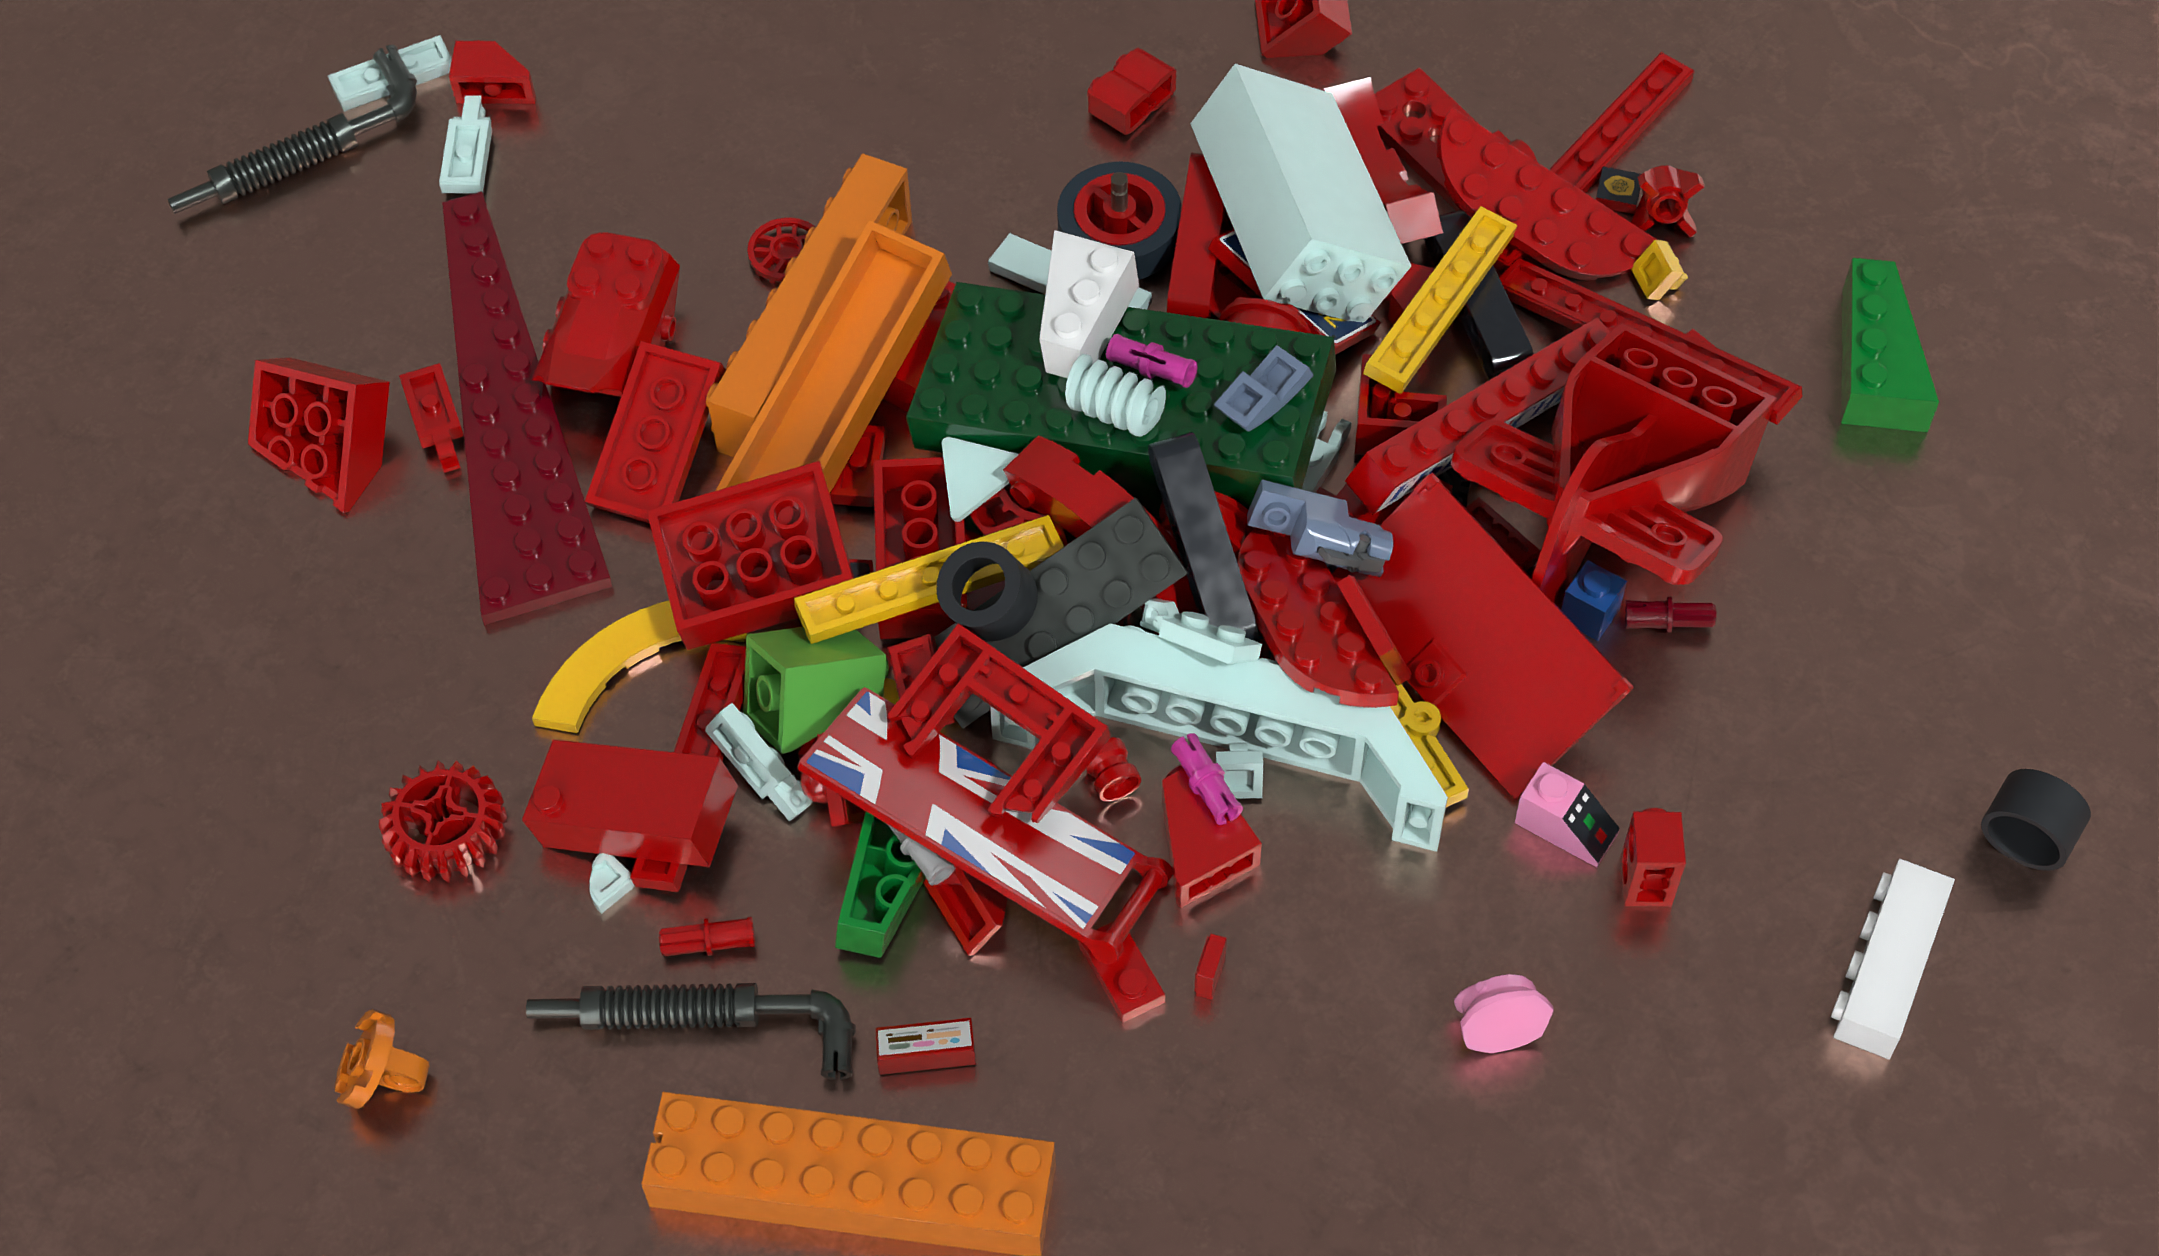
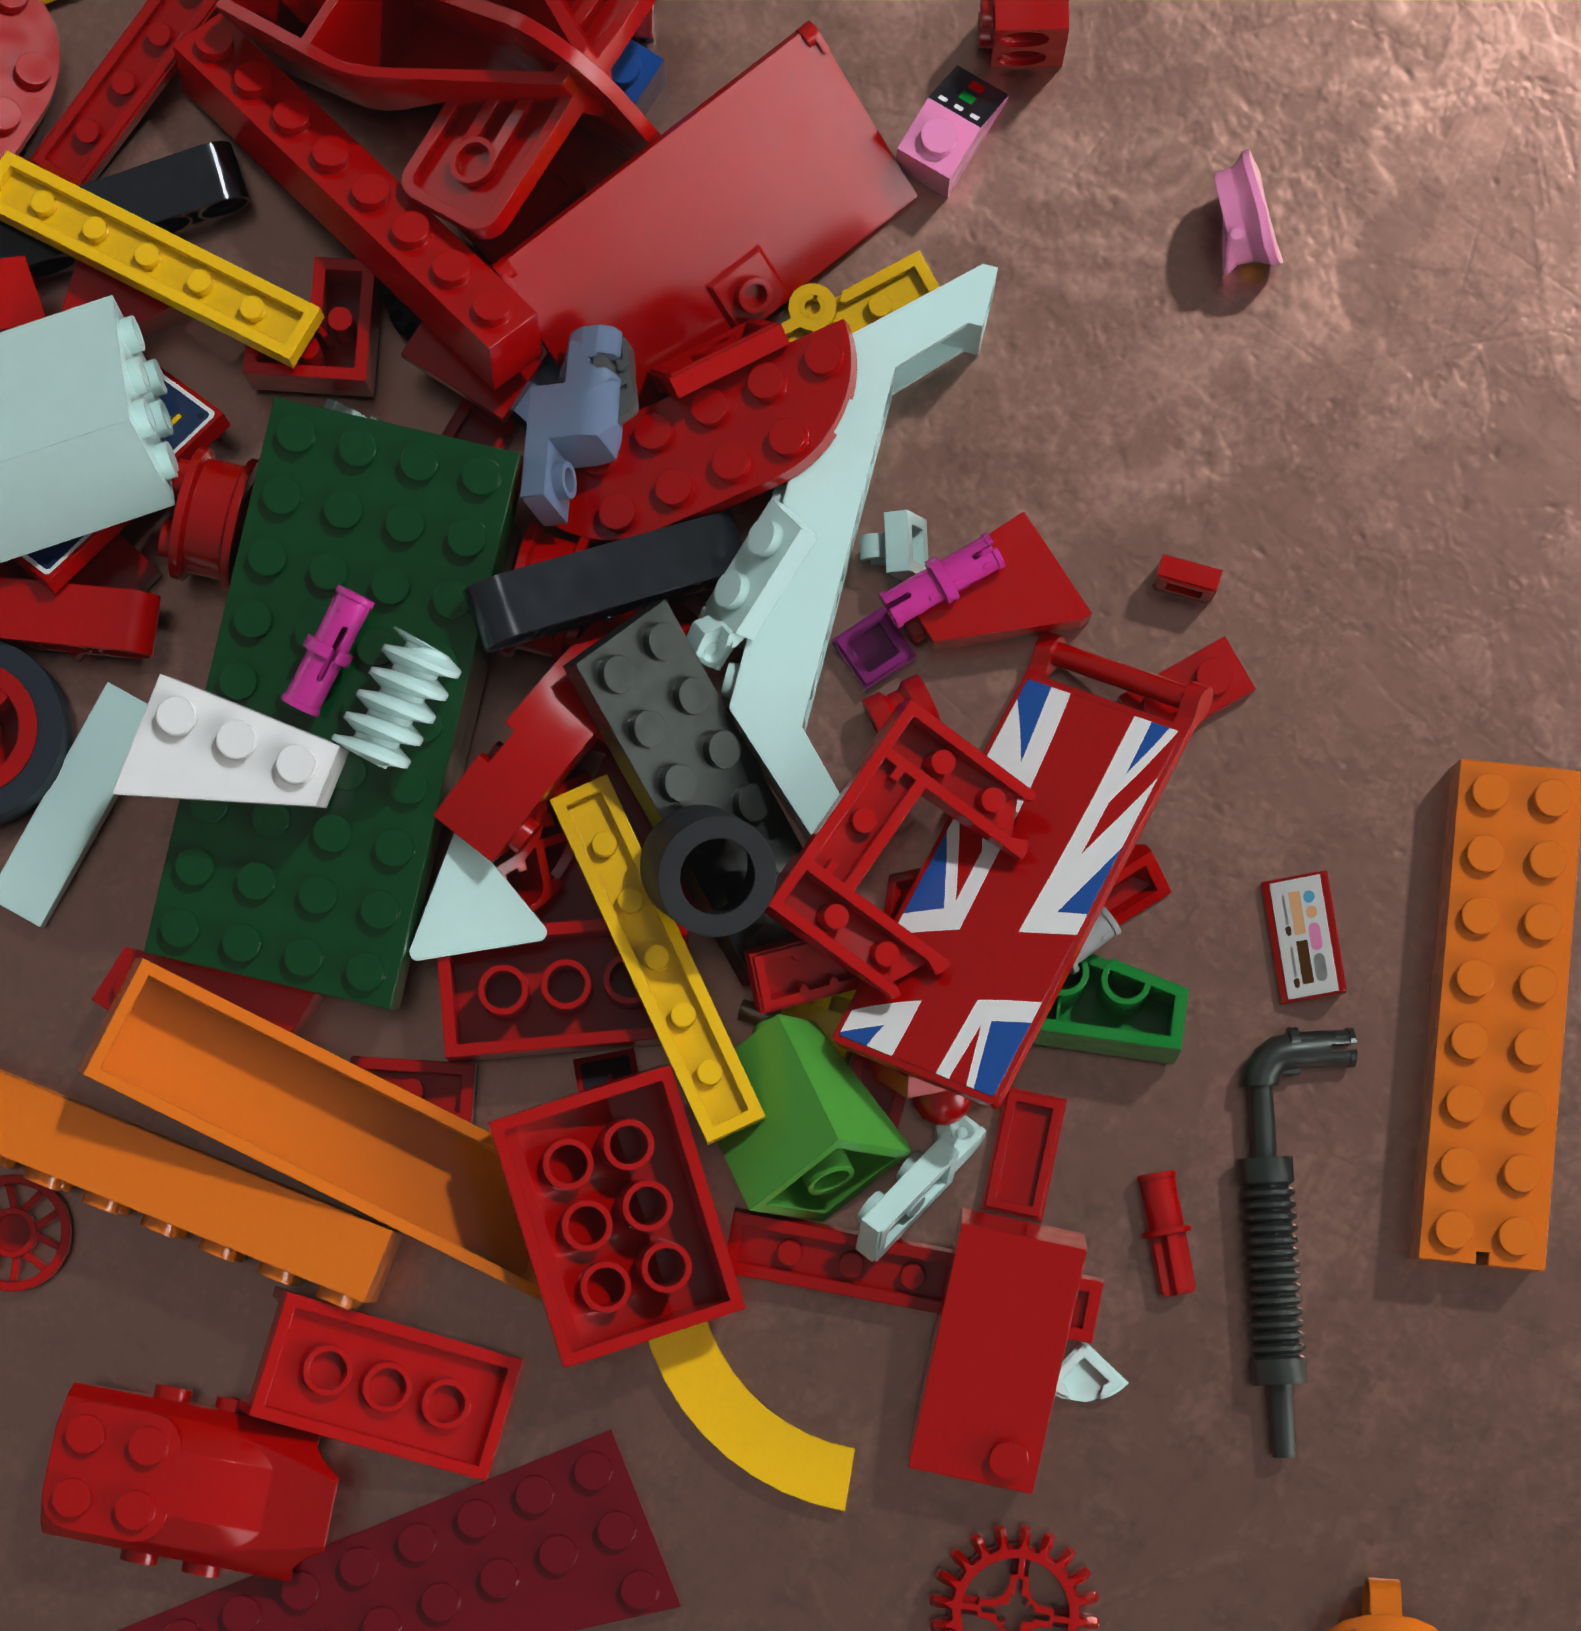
camera: 90 degrees left, 25 degrees up
sand blue slope [1214,345,1314,432] -> none
none -> magenta tile [832,606,917,693]
none -> red tile [980,1087,1067,1222]

